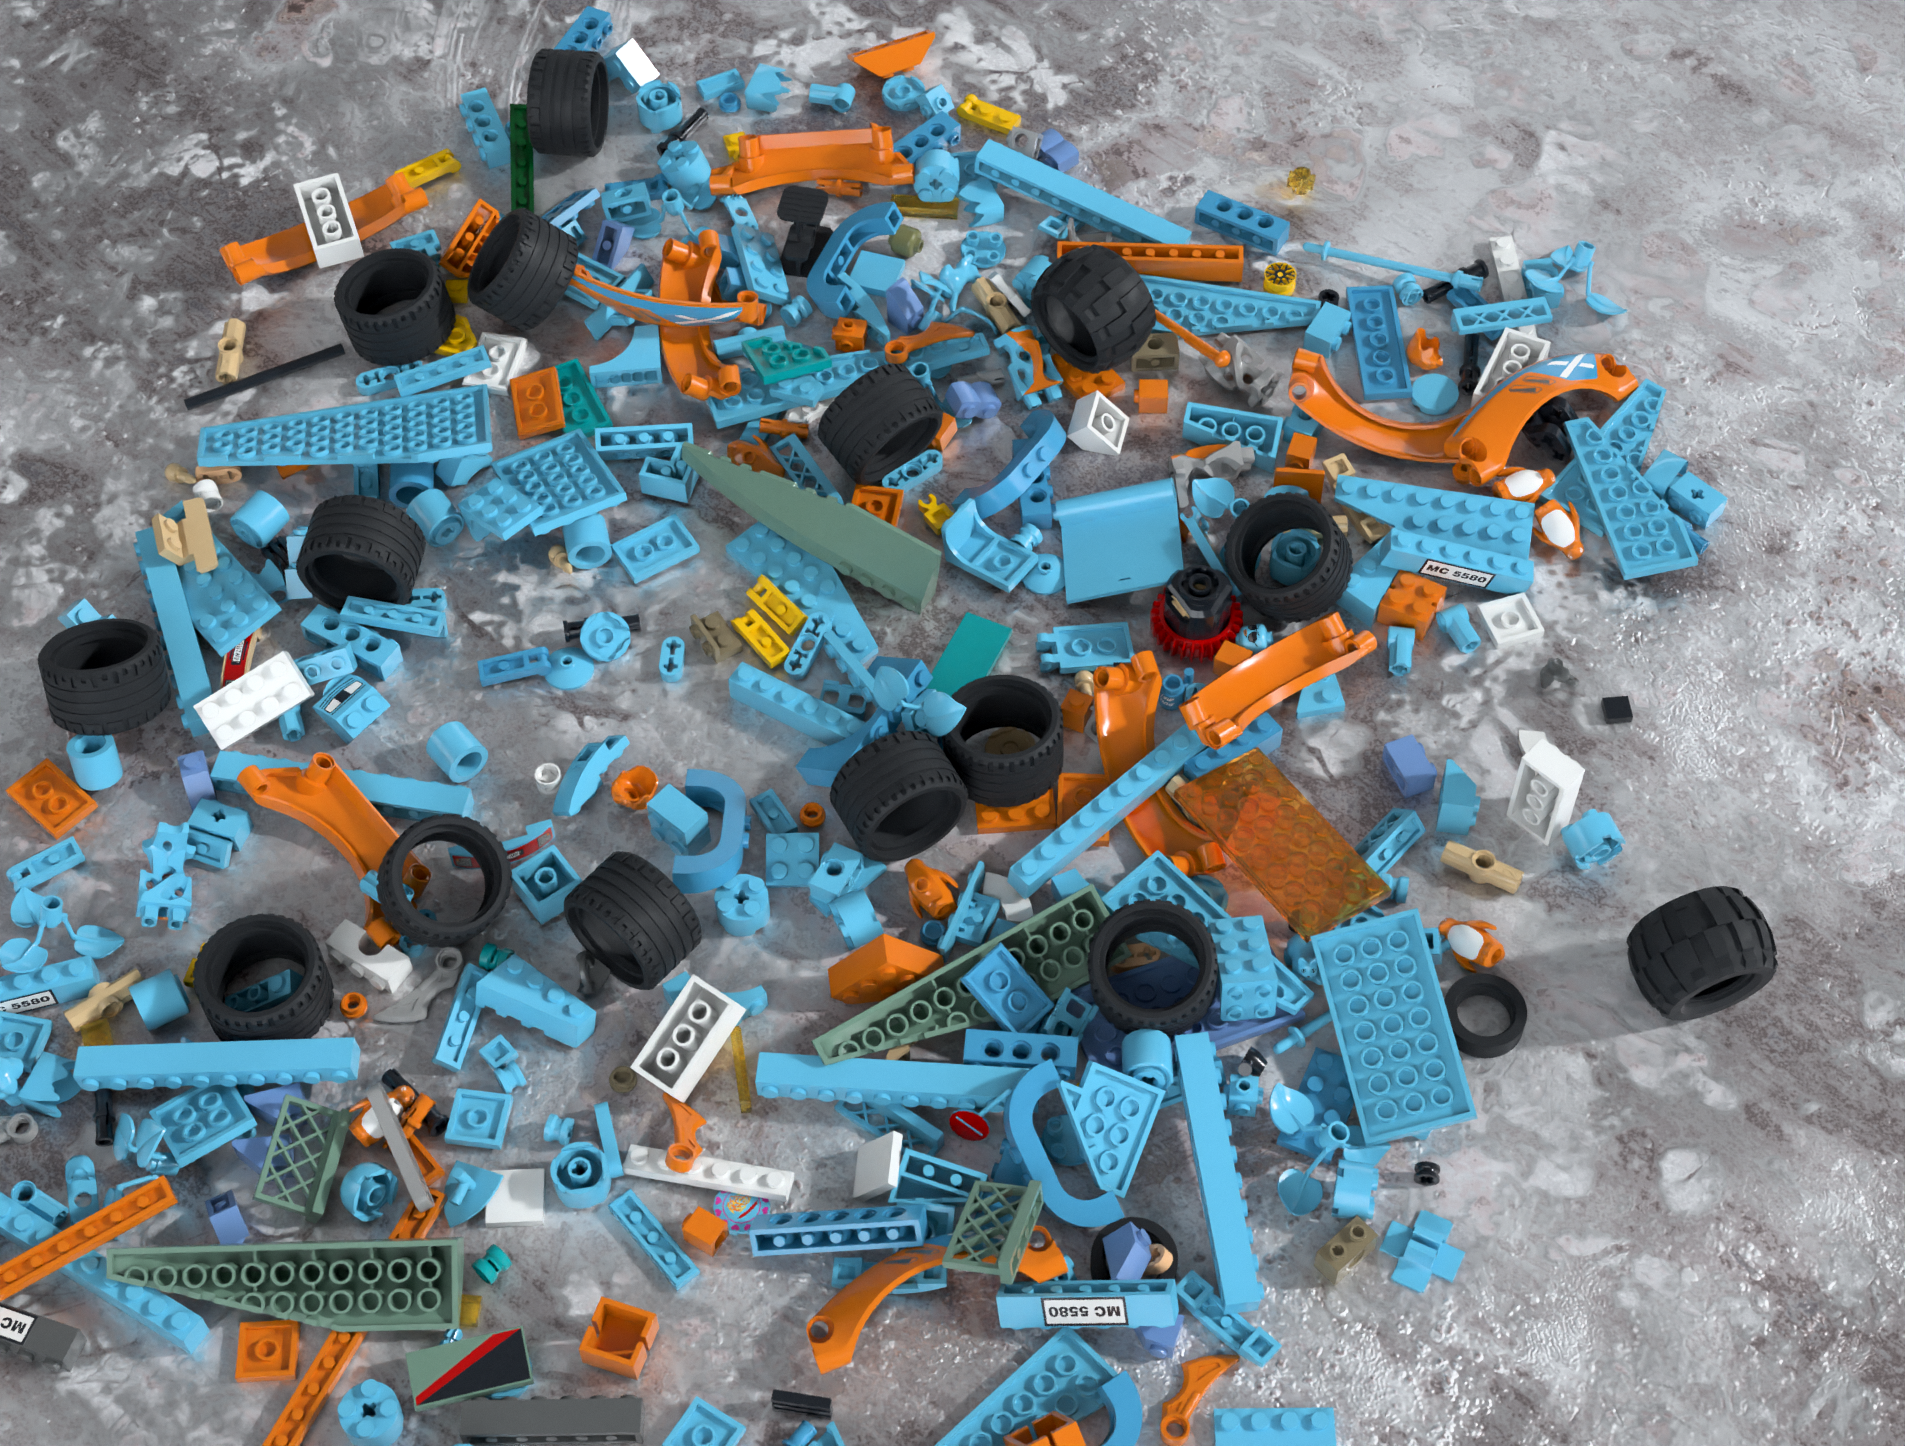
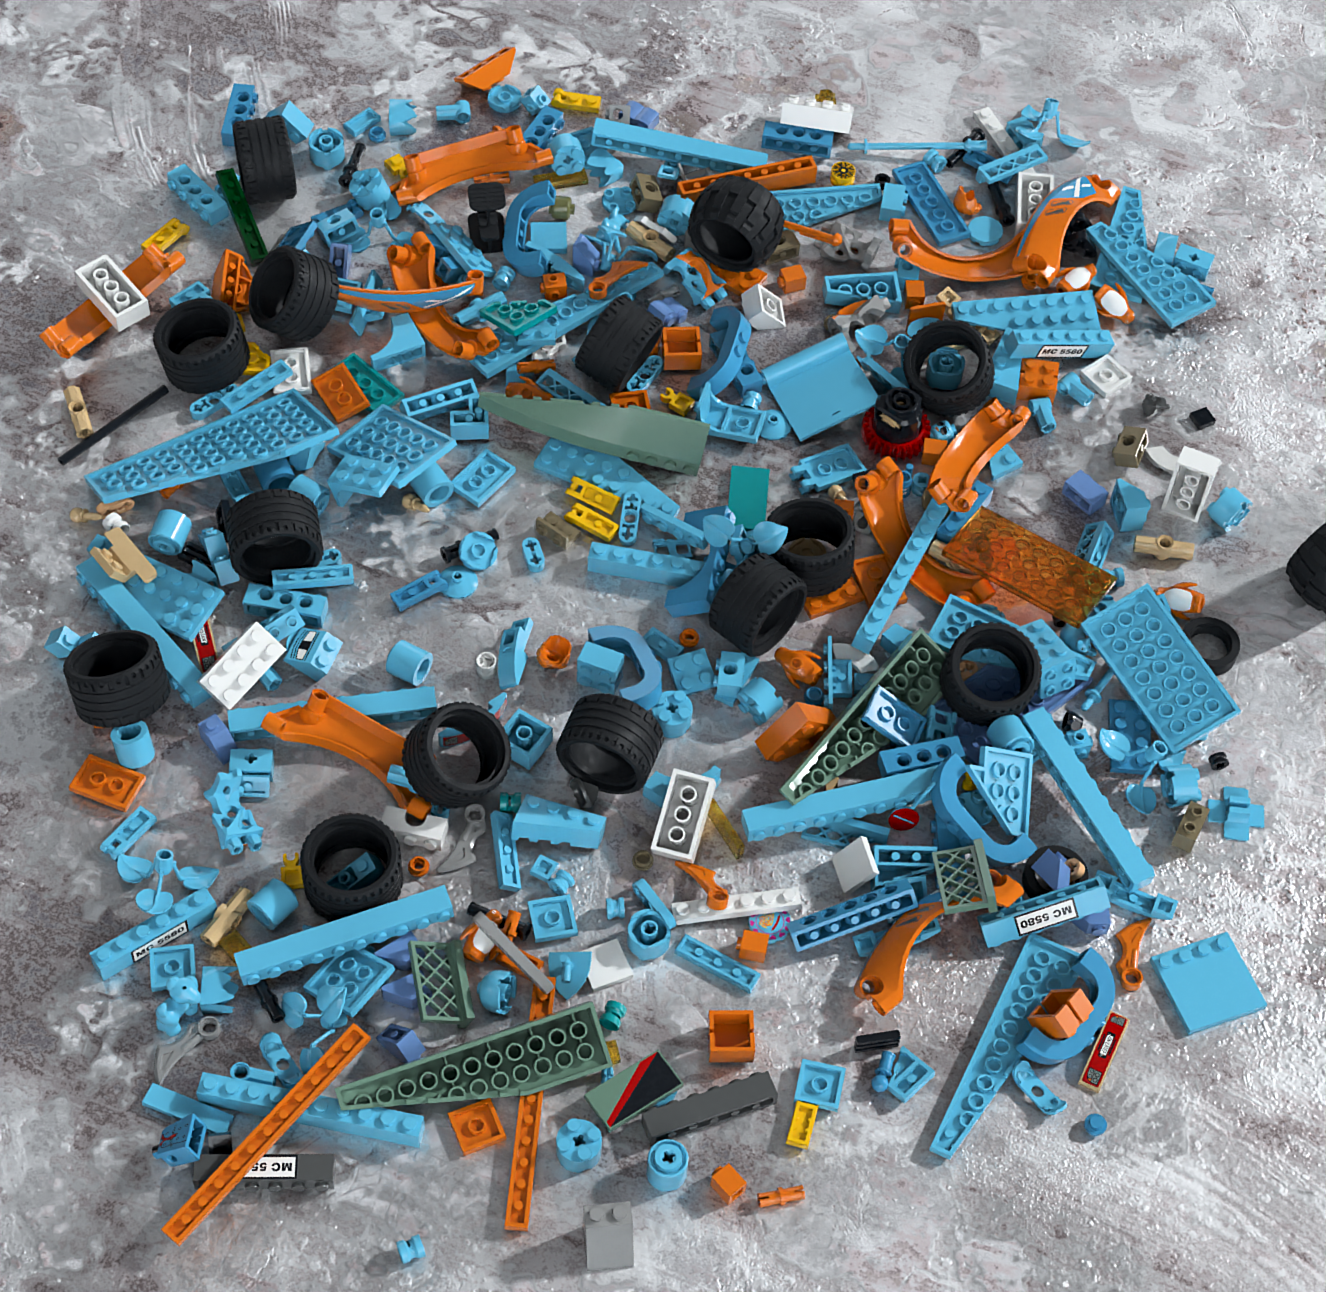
camera: 25 degrees left, 0 degrees up
none -> dark tan brick [629,173,663,213]
none -> orange piece [661,326,702,370]
none -> white brick [780,95,854,134]
none -> dark tan brick [1112,426,1149,468]

